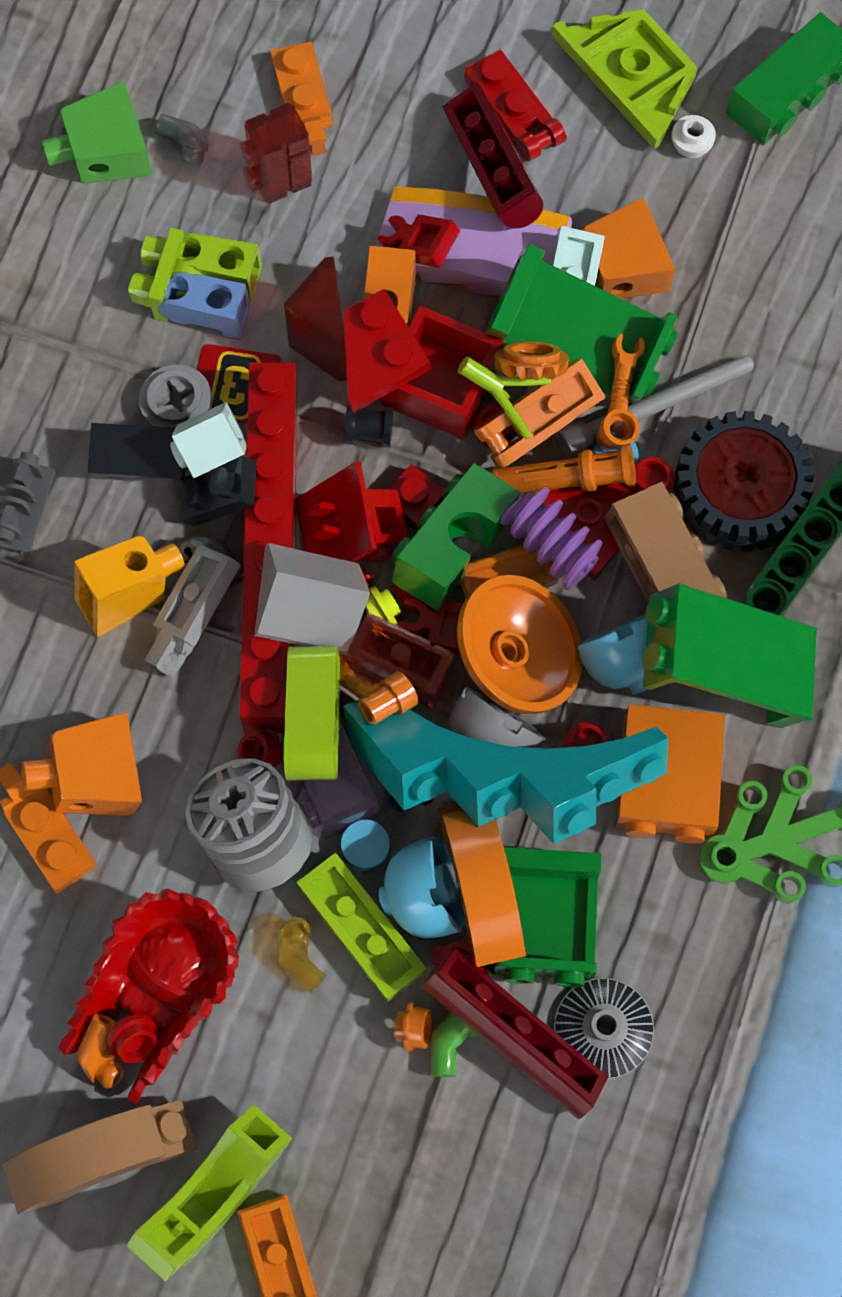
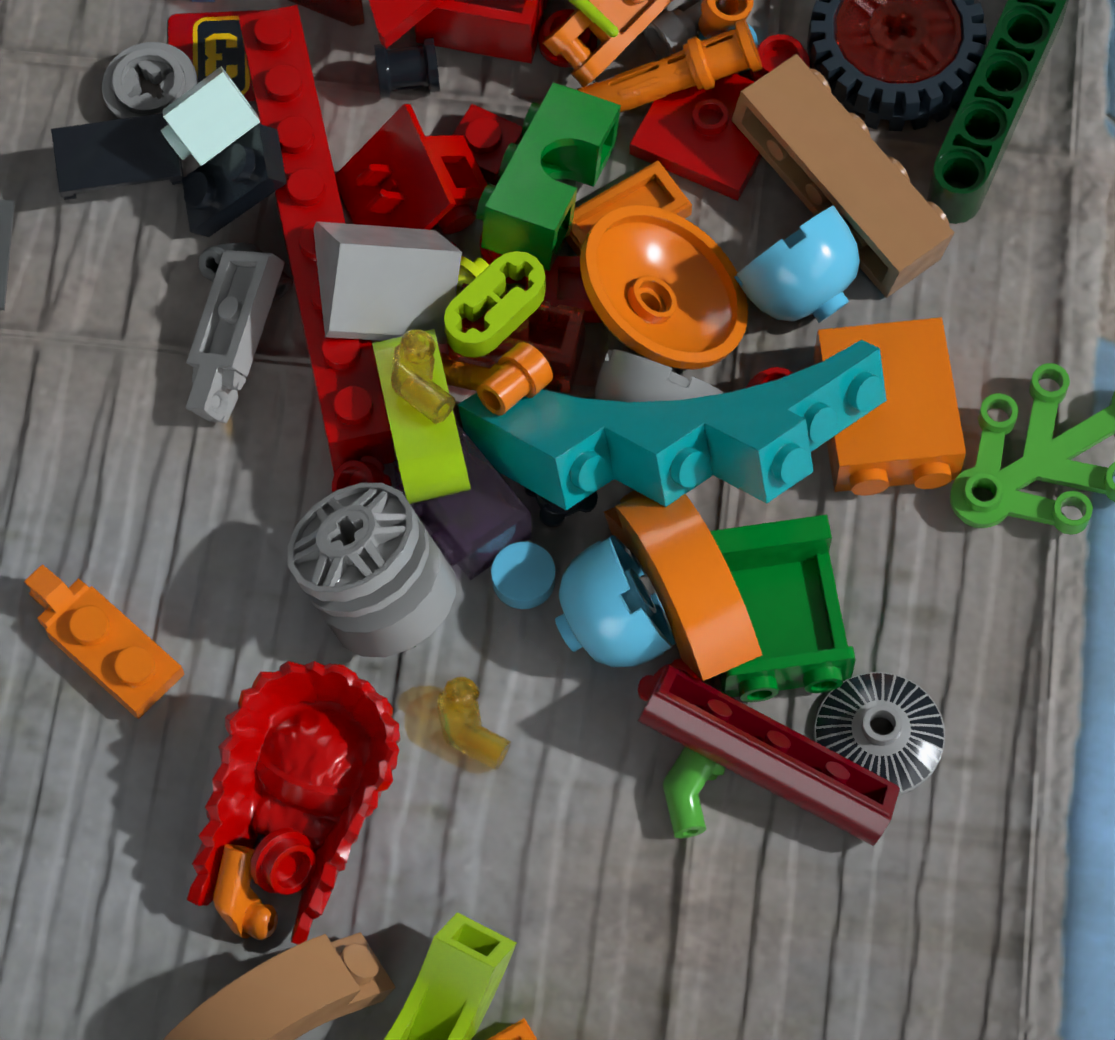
camera: 10 degrees left, 5 degrees down
orange torso [21,713,142,816] -> none
light orange torso [74,536,185,637] -> none
lime plate [296,852,427,1003] -> none
orange plate [394,1002,433,1052] -> none
medium lavender piece [500,486,603,590] -> none
green panel [642,583,817,728] -> none
none -> clear yellow arm [391,329,455,424]
none -> lime beam [444,251,546,358]

